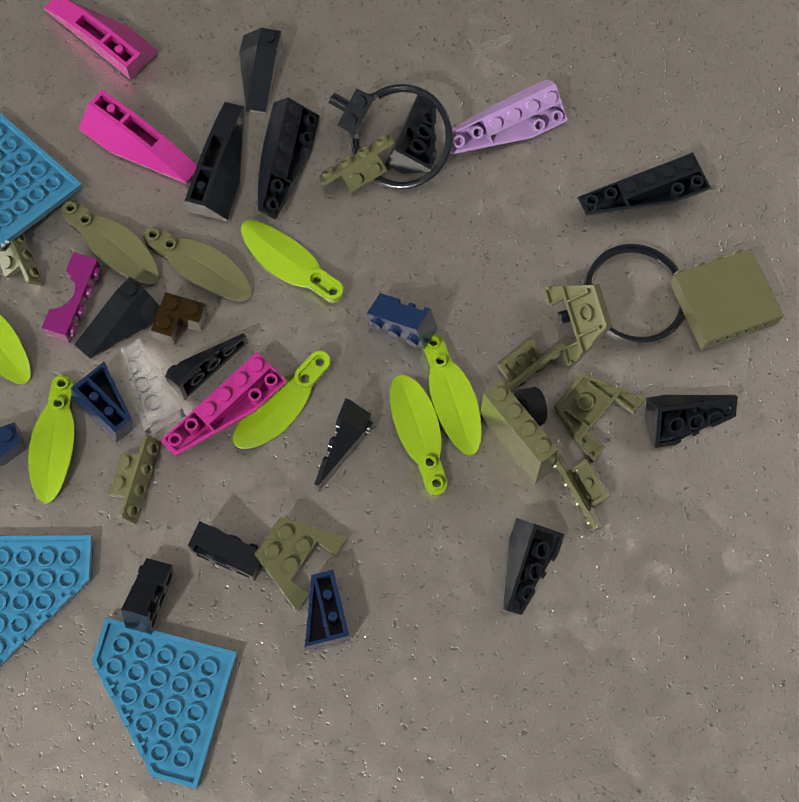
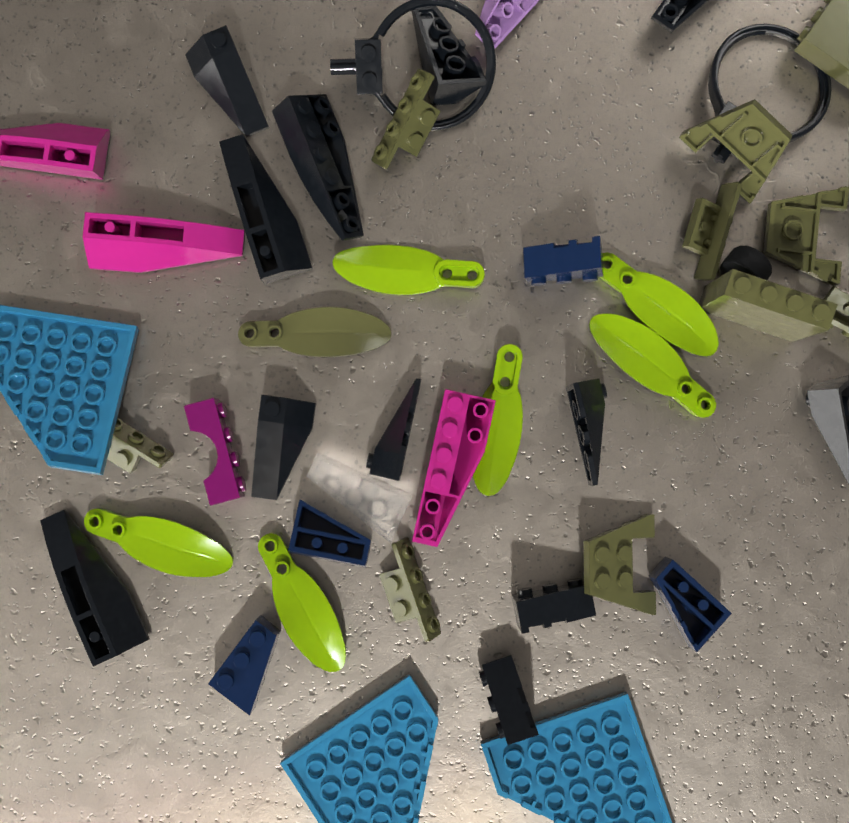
camera: 35 degrees left, 15 degrees up
olive plant [61,201,159,286] -> none
dark brown brick [151,292,209,345] -> none

